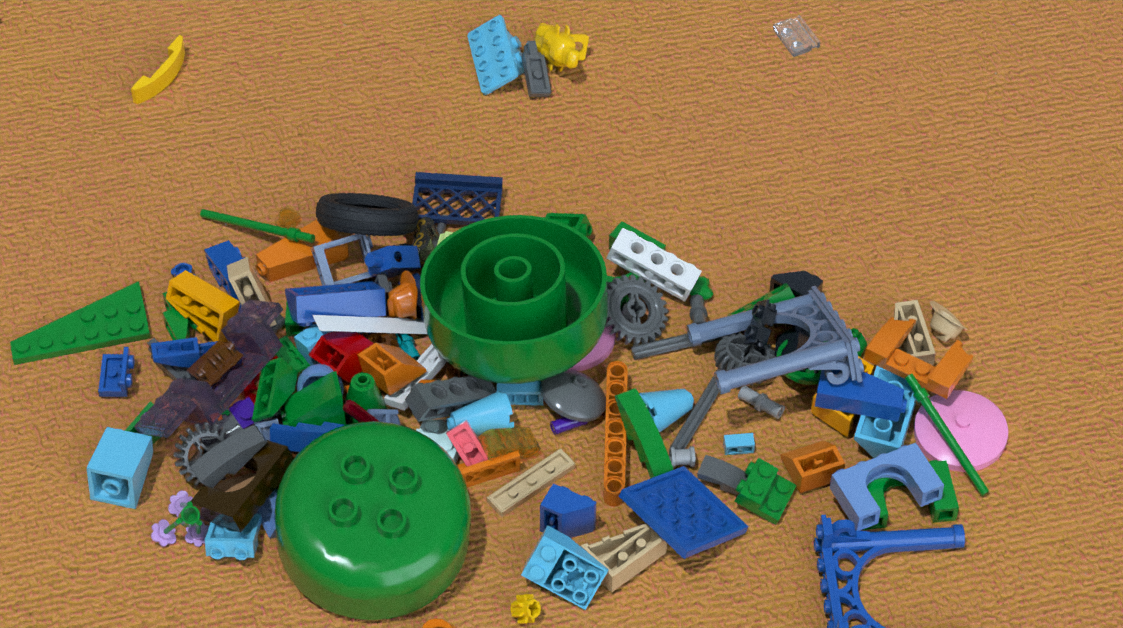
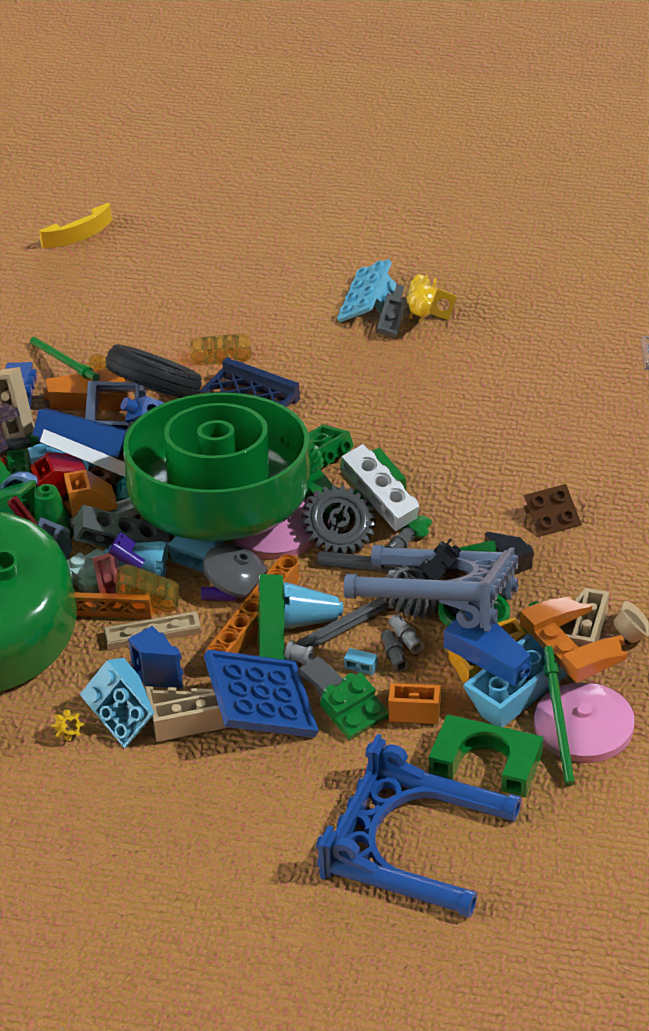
camera: 30 degrees right, 10 degrees down
medium blue arch [830,443,944,531] -> none
none -> dark purple piece [108,531,145,572]
none -> clear yellow beam [190,334,251,365]
none -> dark grey pin [380,630,409,672]
none -> reddish brown hinge [524,484,582,537]

